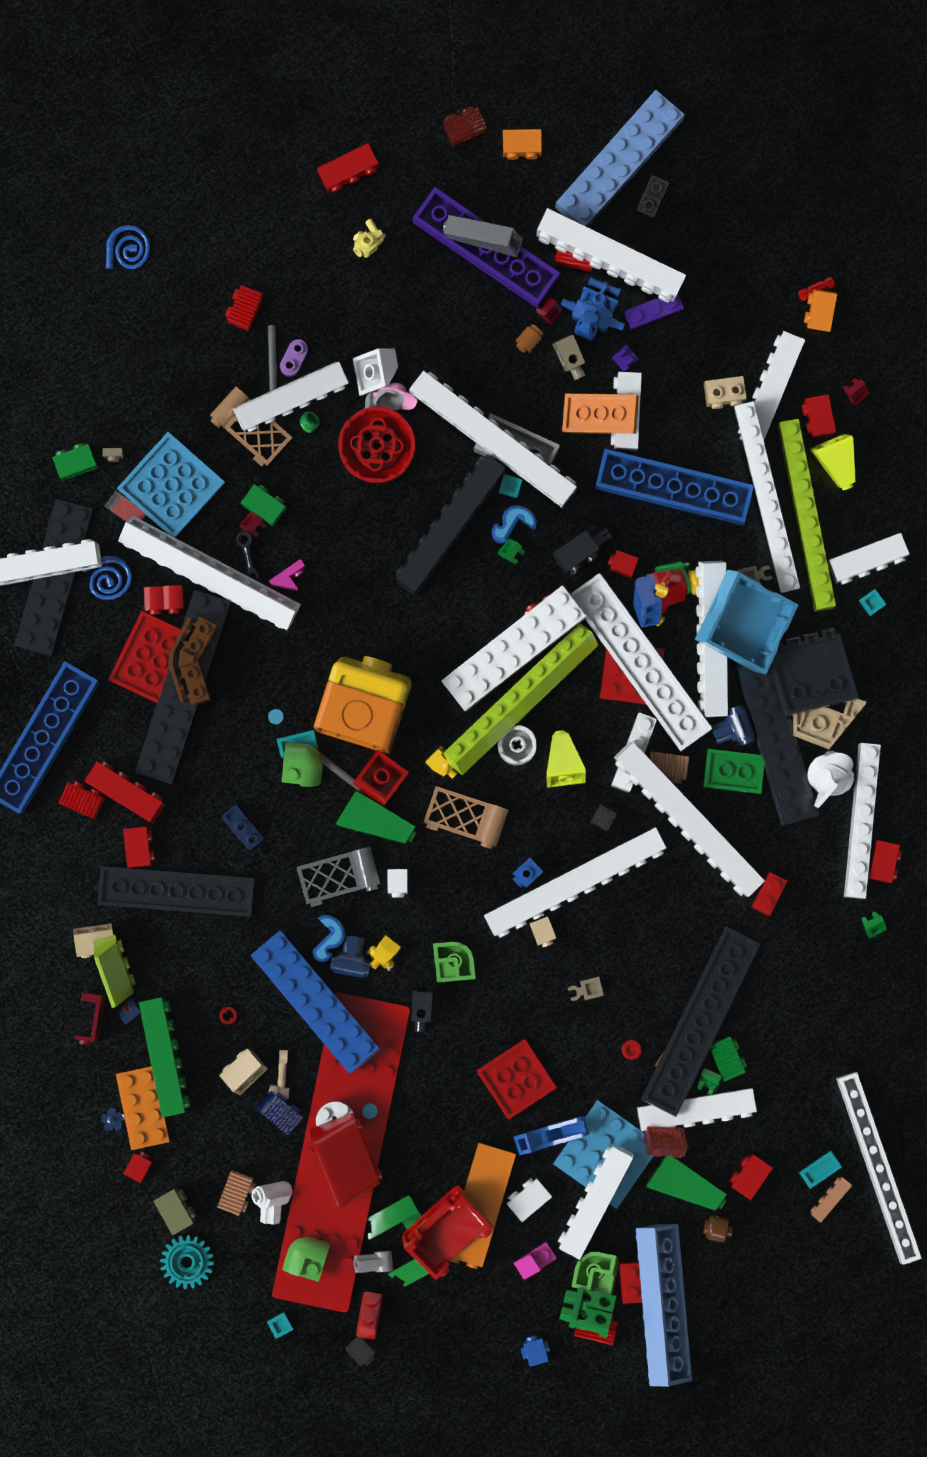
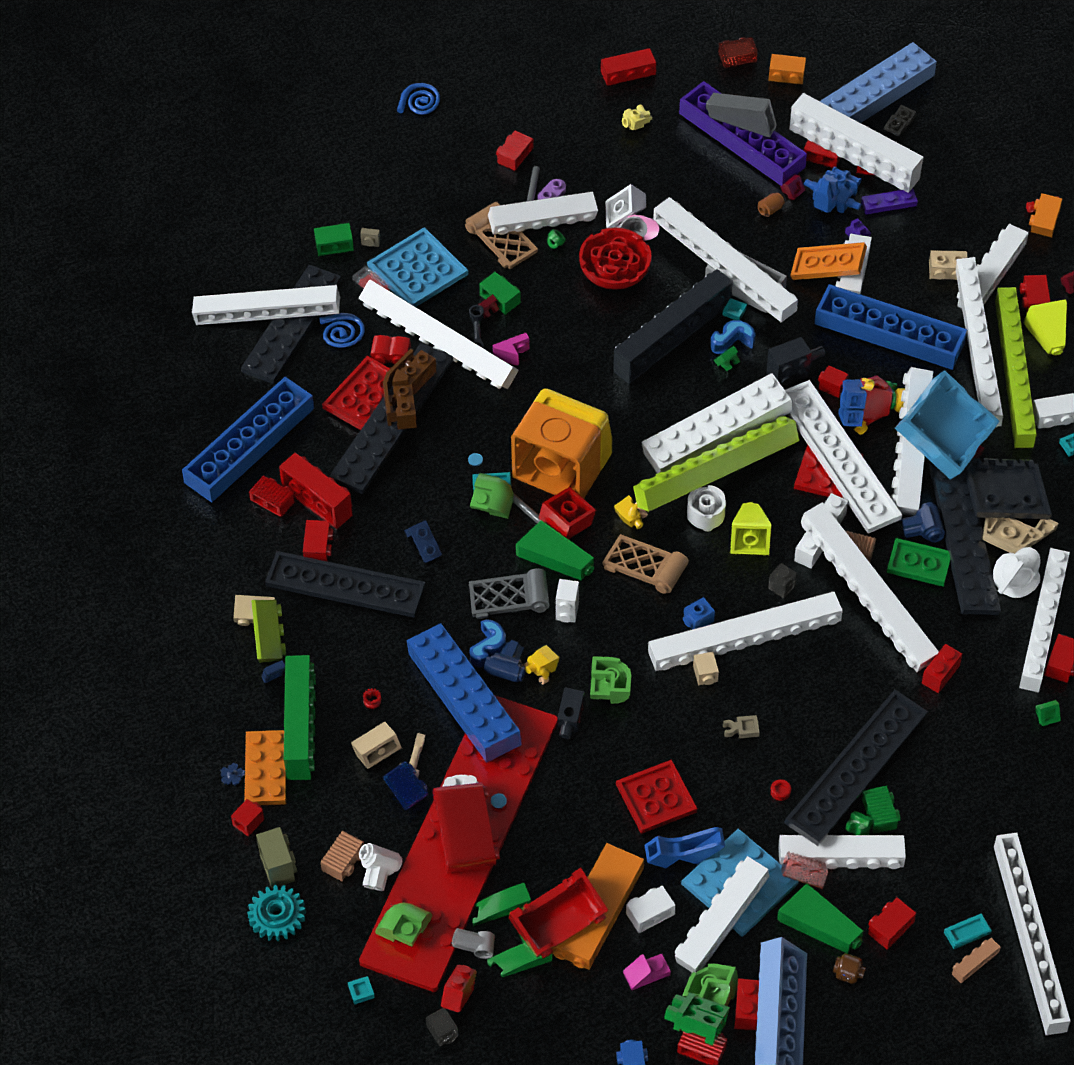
camera: 10 degrees right, 30 degrees down
dark red panel [75,993,105,1045] -> none
dark tan torso [552,335,585,380] -> none

